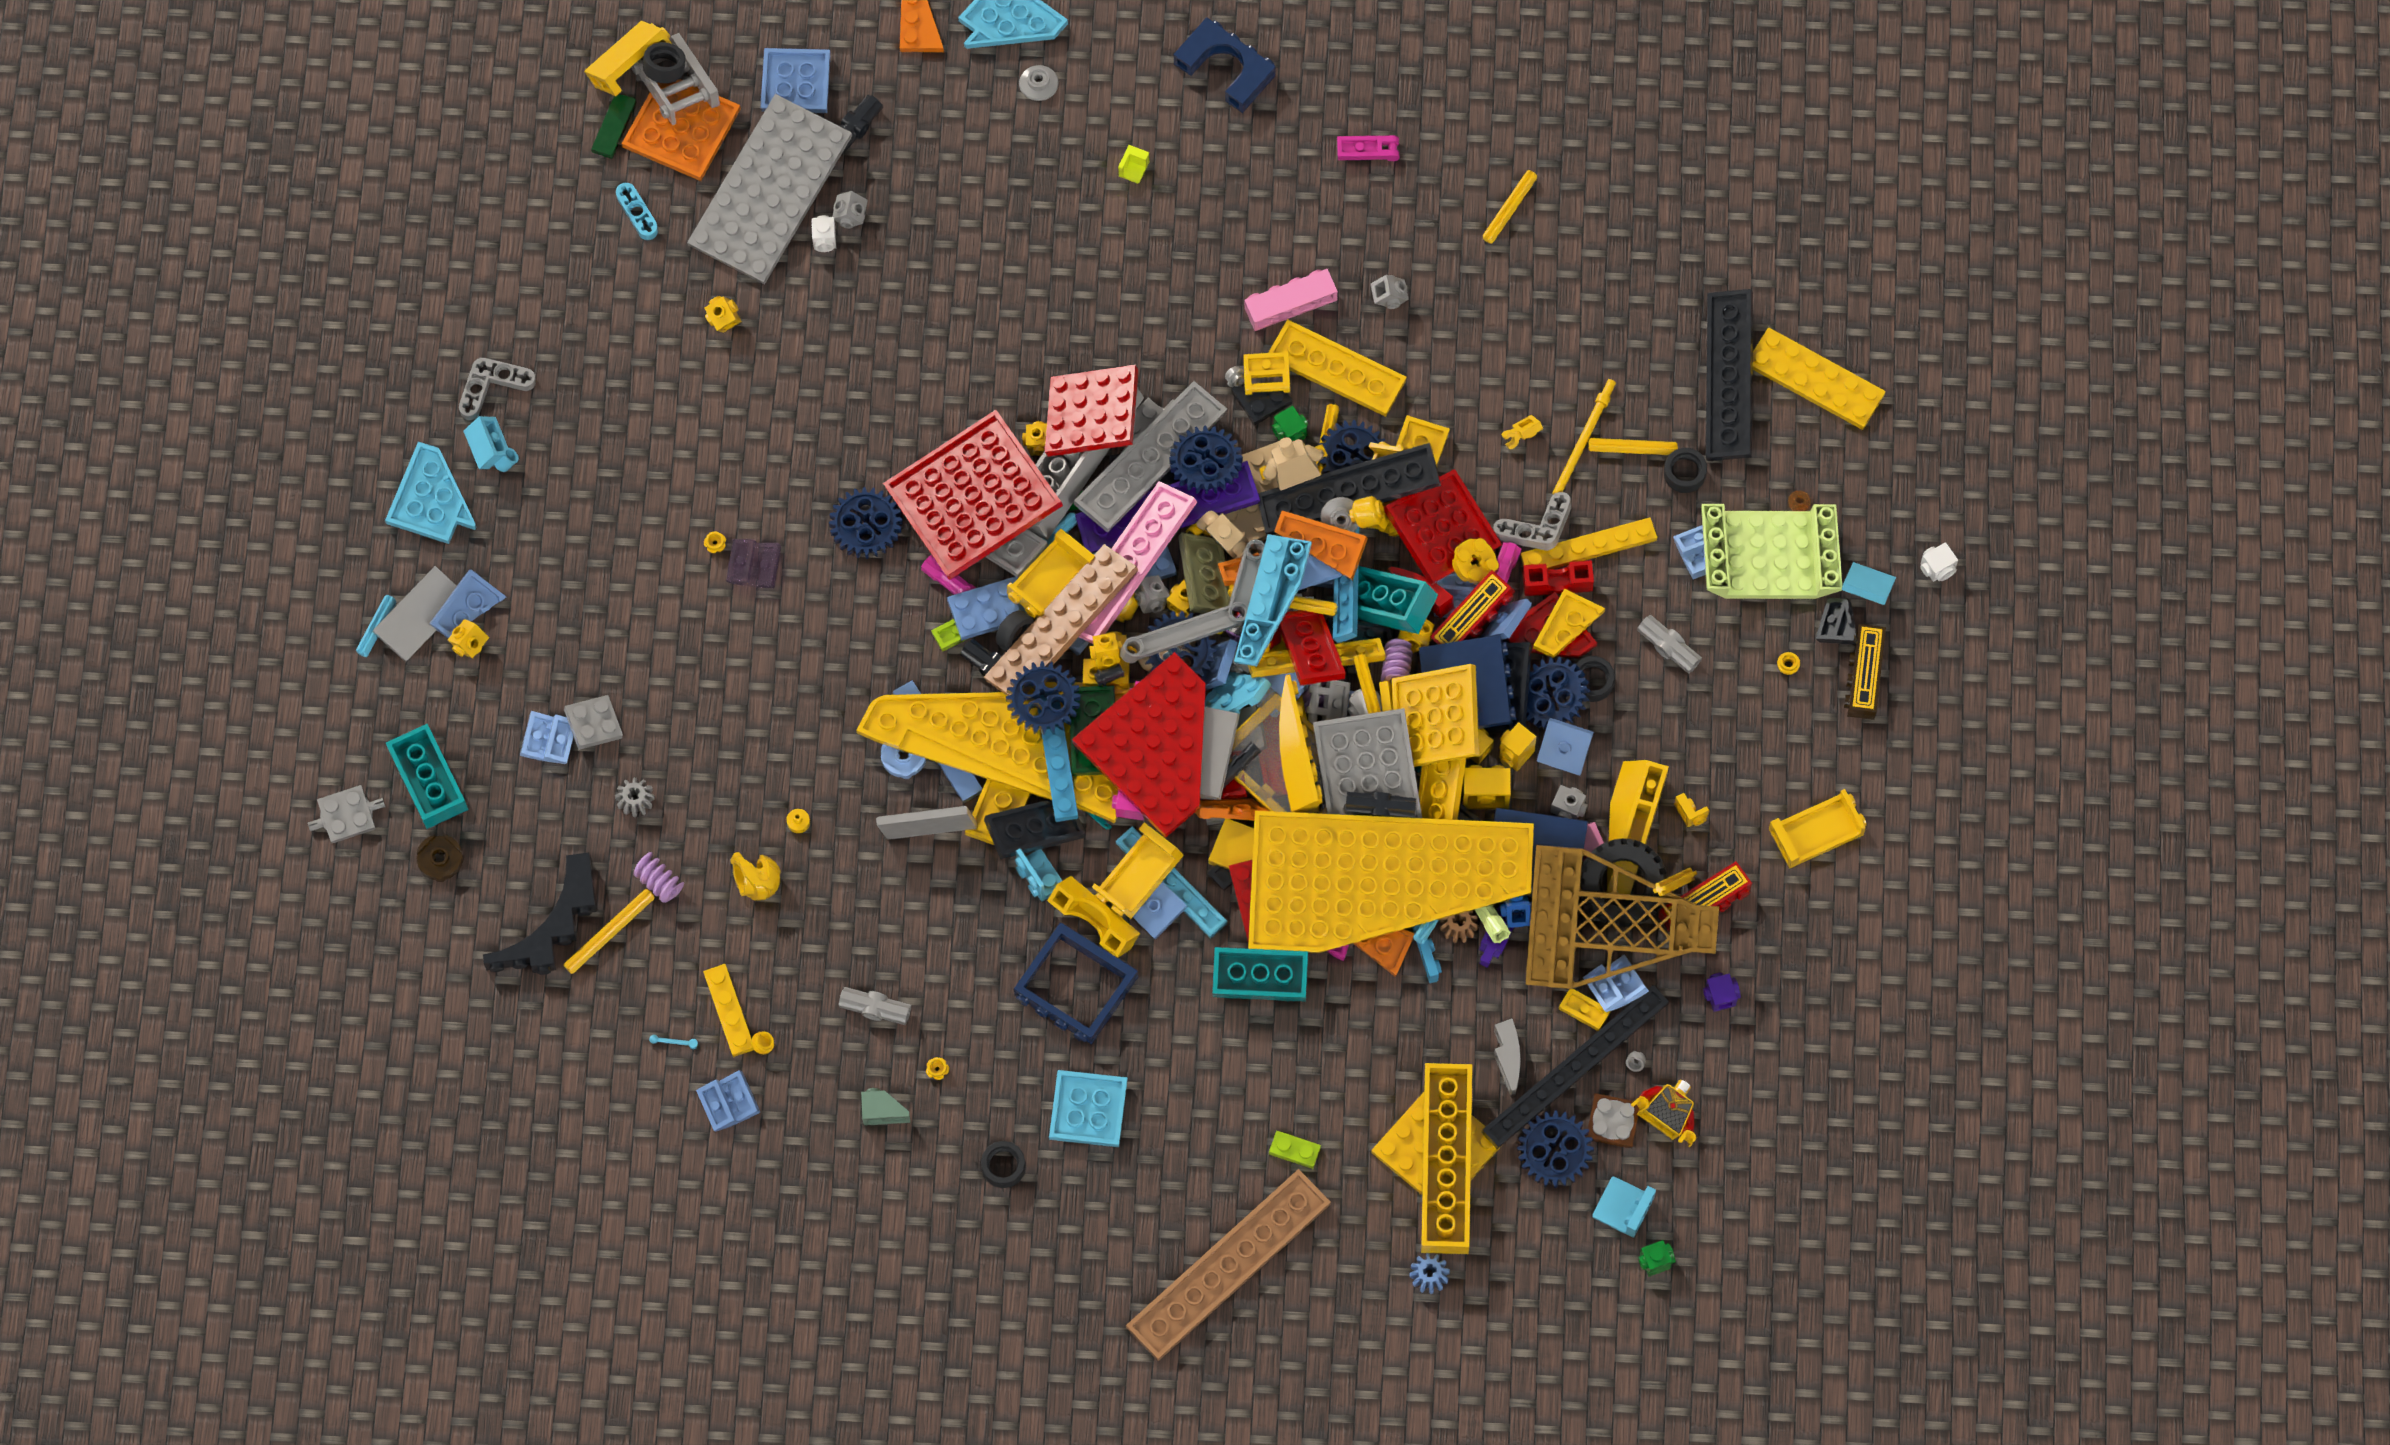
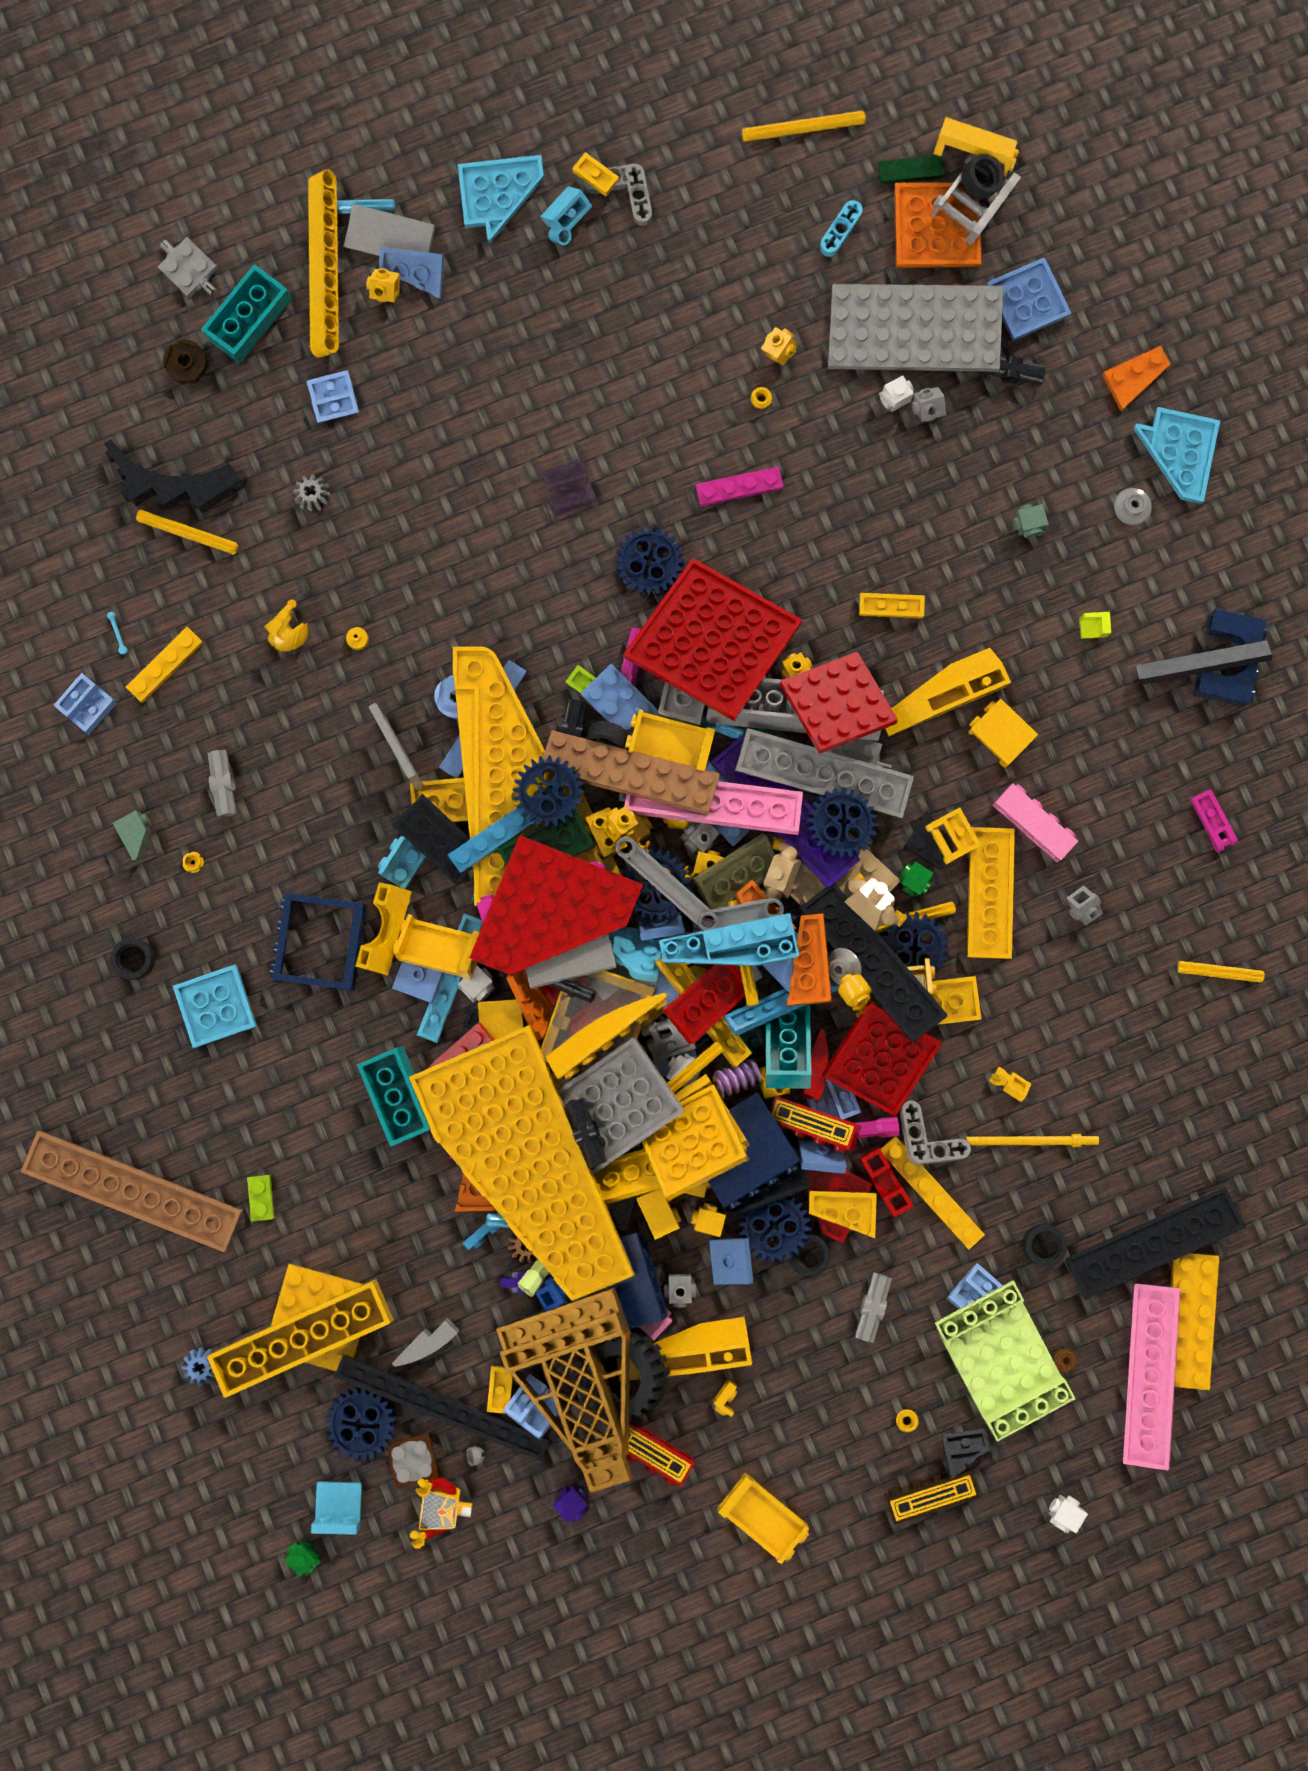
camera: 60 degrees right, 15 degrees up
light grey plate [564,695,623,750] -> none
lavender piece [634,852,684,902] -> none
yellow plate [704,531,726,553] -> none
yellow plate [751,1032,774,1055] -> none
black pin [1094,663,1125,687] -> none
light grey plate [1225,366,1245,387] -> none
yellow plate [1452,538,1499,585] -> none
yellow axle [1588,438,1678,455] -> none
yellow axle [1653,868,1697,896] -> none
medium azure tile [1841,562,1896,605] -> none
none -> yellow beam [308,169,339,358]
none -> white brick [458,966,495,1003]
none -> yellow plate [572,152,619,196]
none -> dark pink plate [696,467,783,507]
none -> yellow axle [742,111,866,142]
none -> yellow plate [751,387,772,409]
none -> yellow plate [859,593,925,618]
none -> yellow wedge [885,648,1011,737]
none -> yellow panel [968,699,1038,768]
none -> sand green brick [1013,504,1048,538]
none -> bright pink plate [1123,1283,1181,1471]
none -> tile [1136,640,1272,685]

